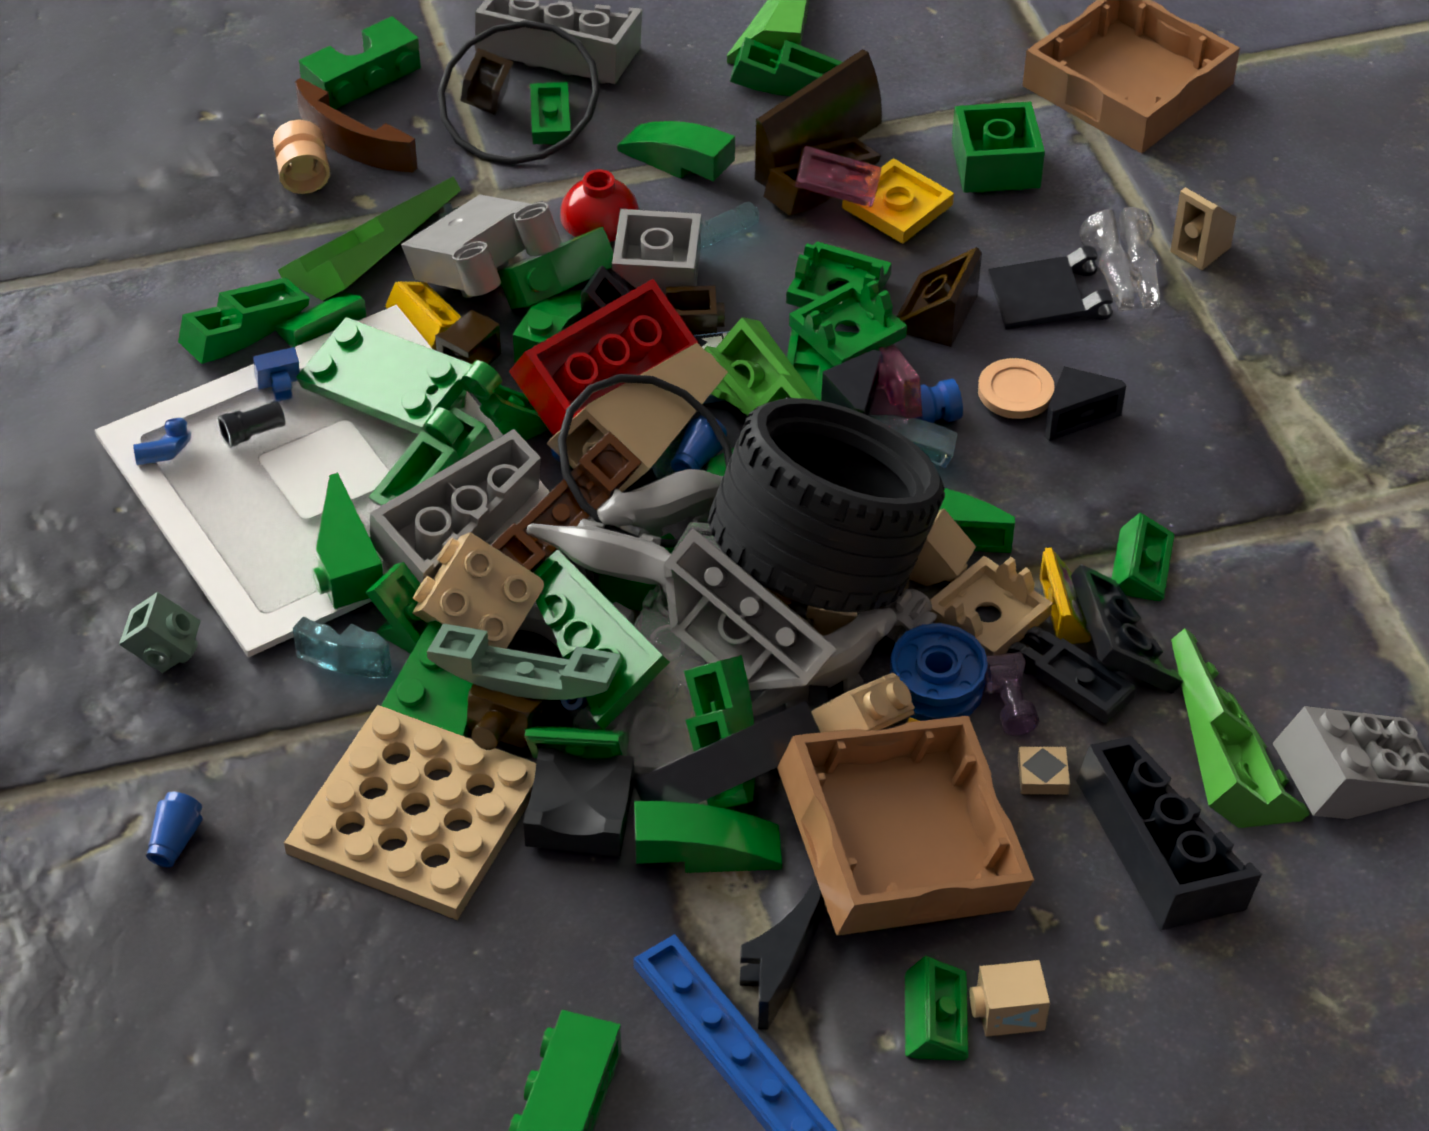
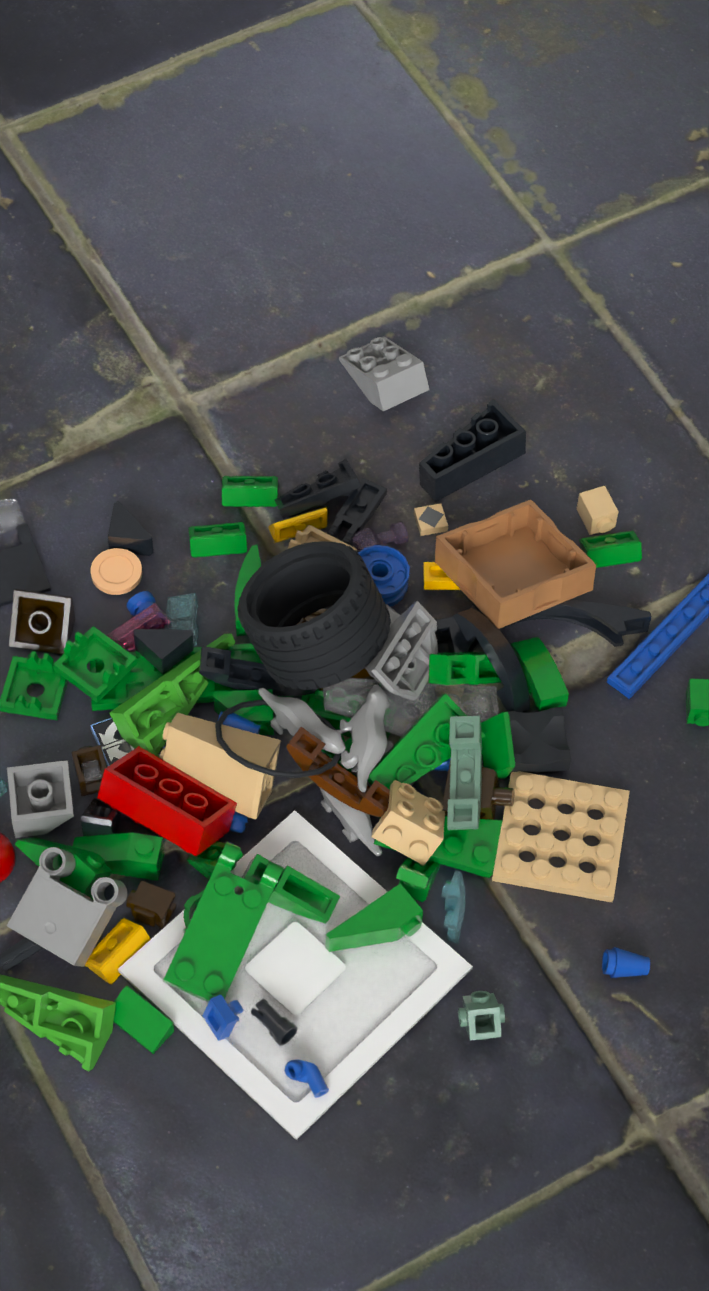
camera: 105 degrees left, 10 degrees up
green slope [178,277,310,364] -> none
light grey wedge [370,429,541,584] -> none
tan brick [811,672,915,733] -> none
bright green wedge [1171,628,1310,828] -> none
none -> green slope [188,522,247,558]

